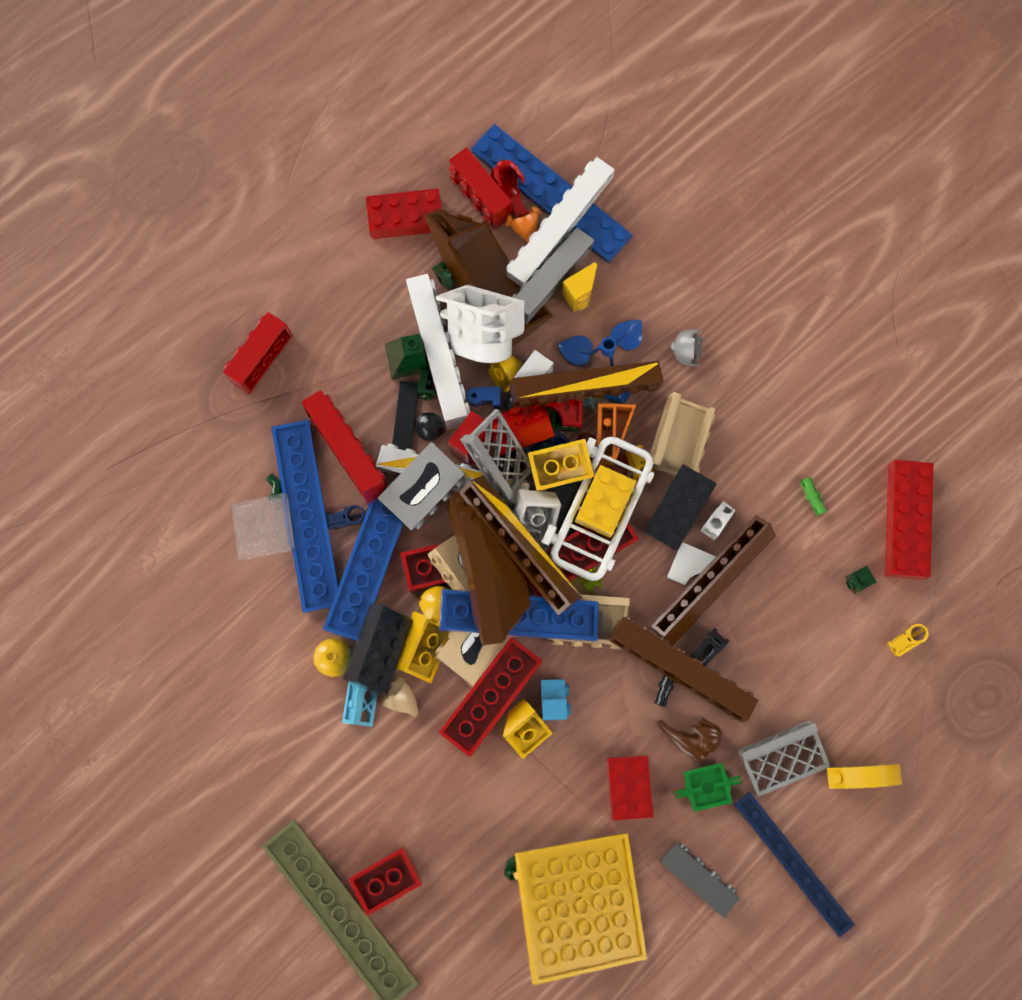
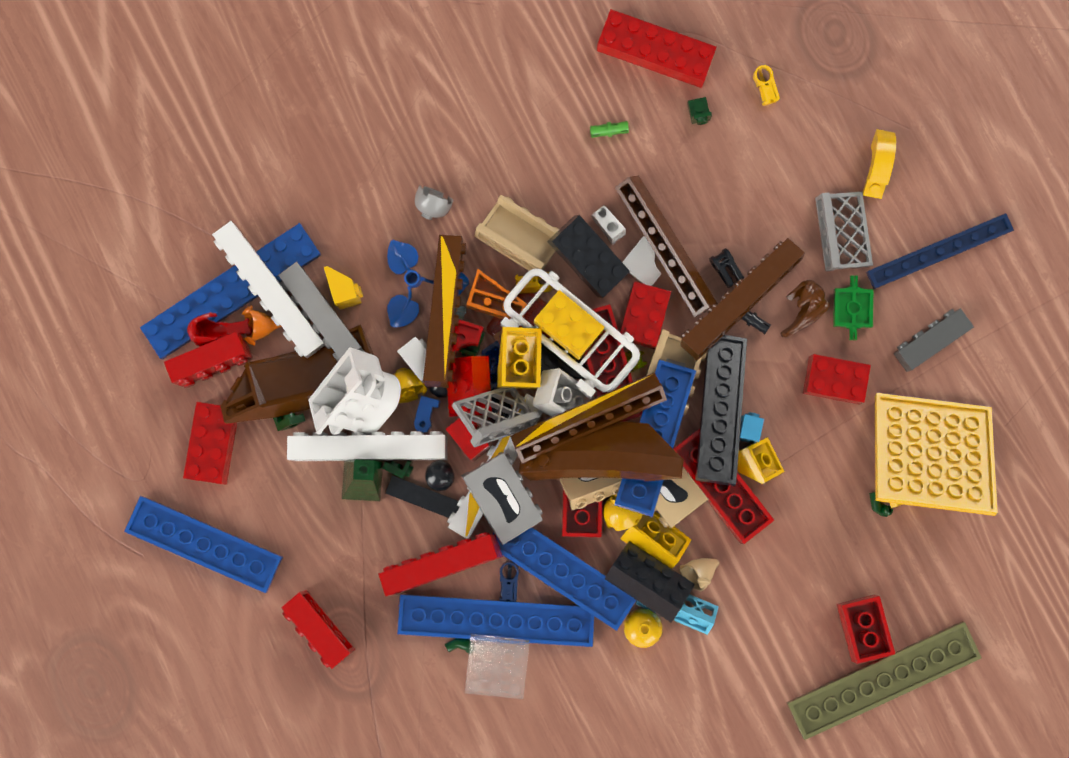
camera: 75 degrees left, 5 degrees up
none -> blue plate [124,496,283,593]
none -> red brick [620,281,671,349]
none -> black plate [695,335,747,486]

